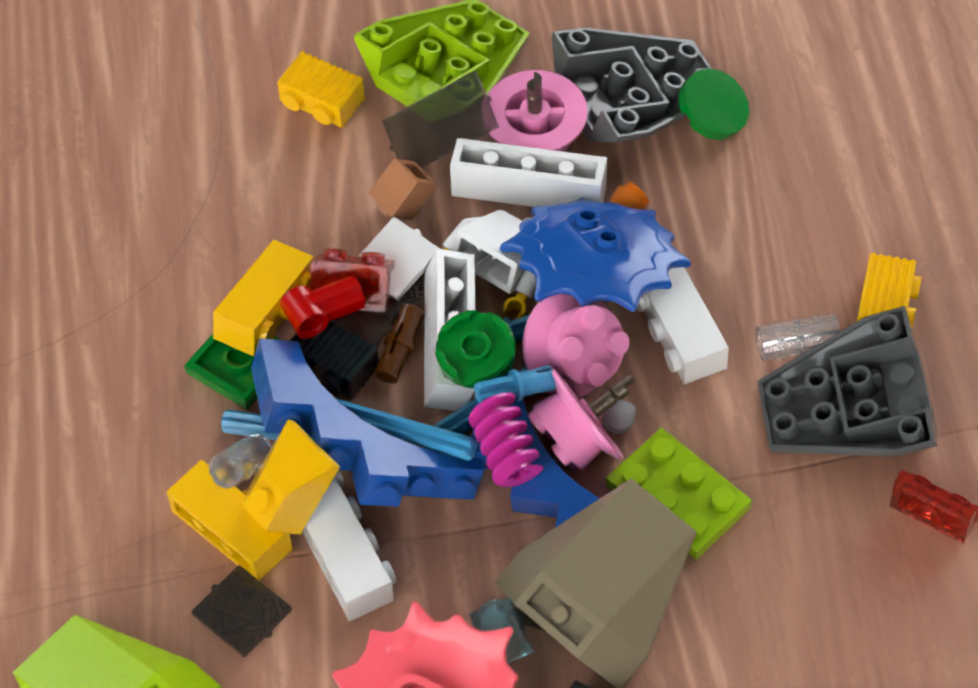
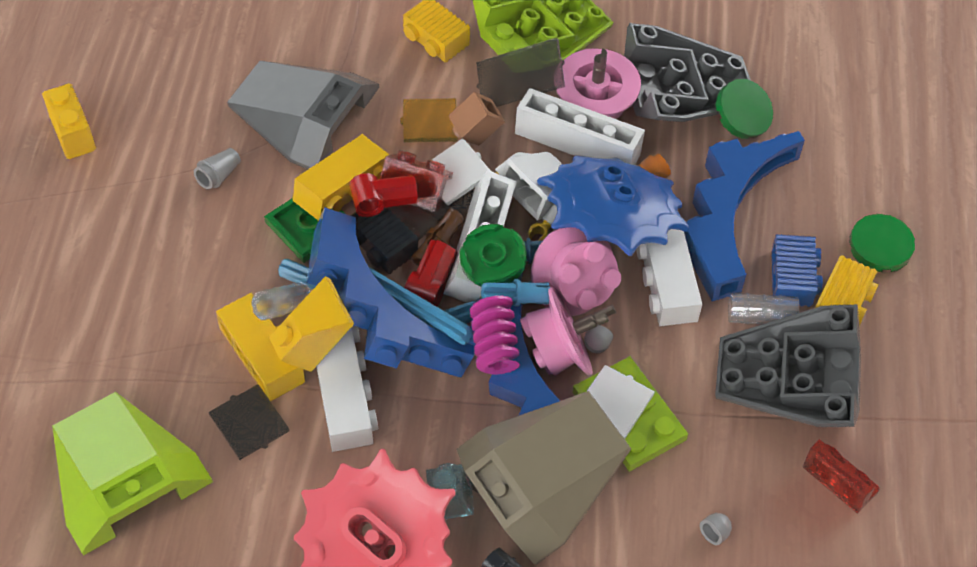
camera: 10 degrees right, 0 degrees up
none -> light grey cone [194,148,241,189]
none -> wedge [227,61,379,169]
none -> clear yellow piece [400,98,458,143]
none -> red piece [404,240,458,307]
none -> white piece [587,365,655,439]
none -> blue arch [684,131,805,302]
none -> light grey hinge [700,513,732,545]
none -> blue brick [771,234,823,307]
none -> green tile [849,214,915,272]

